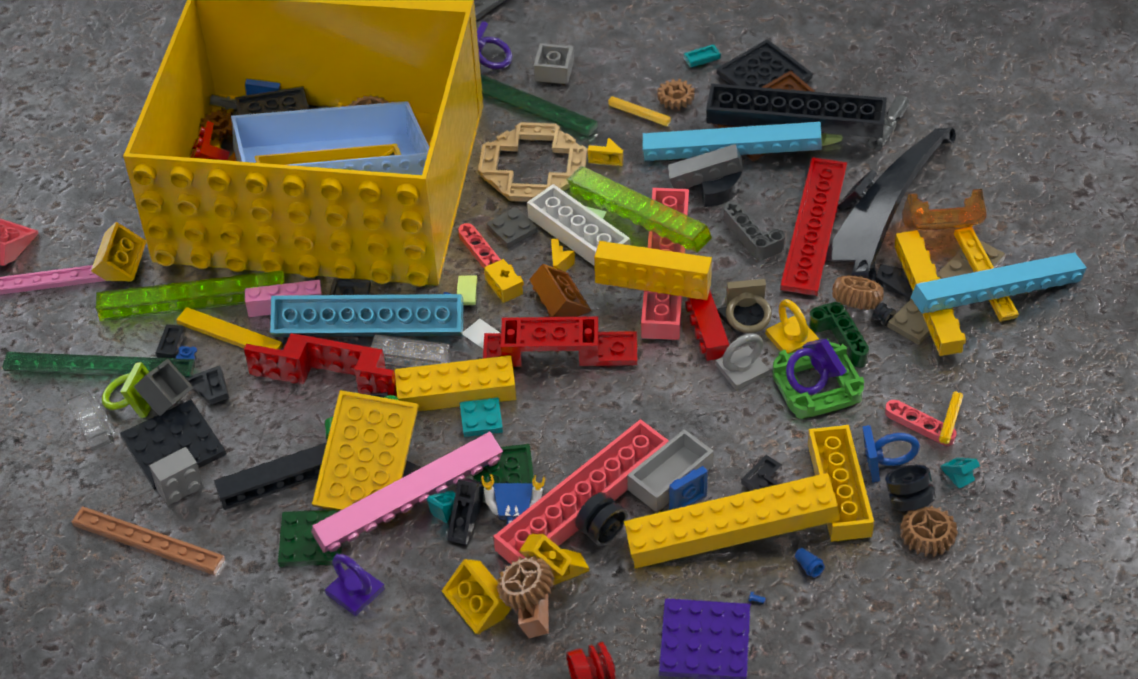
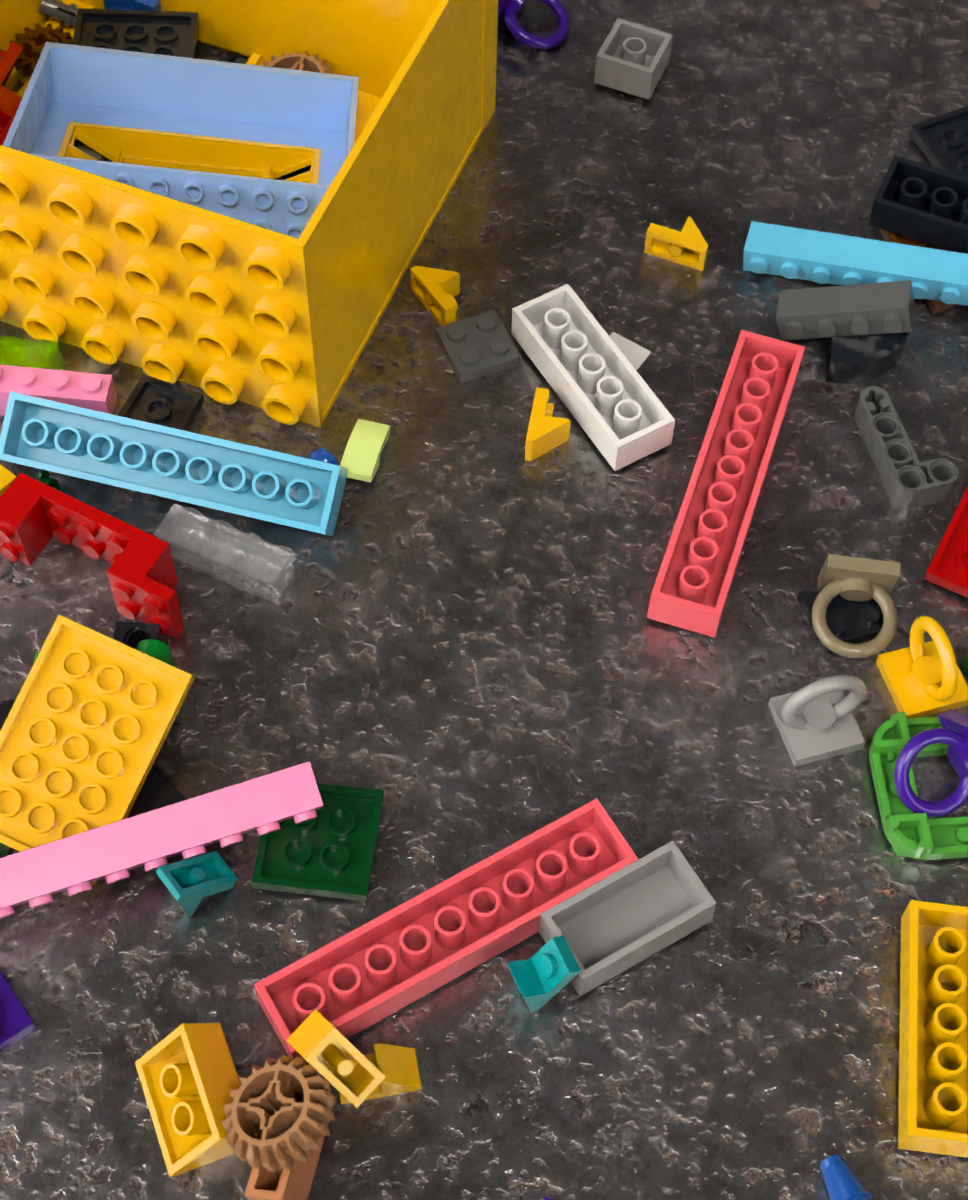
camera: 10 degrees right, 10 degrees up
yellow brick [395,355,516,412] -> none
black slope [447,478,484,544] -> none
coral beam [458,223,501,268] -> none
teal plate [460,397,503,437] -> none
white sticker [463,319,500,349] -> none
tan plate [478,122,587,202] -> none
clear green plate [481,74,598,137] -> none
torso [481,474,545,525] -> none
red bracket [483,316,637,367] -> none
yellow brick [484,259,524,303] -> none
dark orange slope [529,264,591,317] -> none
clear neon green brick [567,166,712,253] -> none
black wheel [575,492,628,546] -> none
yellow brick [594,241,712,300] -> none
yellow axle [608,96,671,126] -> none
yellow brick [624,473,840,569] -> none
medium nougat gear [658,79,695,110] -> none
blue plate [669,466,708,510] -> none
teal plate [683,44,721,68] -> none
red brick [685,290,729,361] -> none
black plate [741,455,782,491] -> none
none -> yellow slope [410,266,460,326]
none -> teal slope [507,936,581,1013]

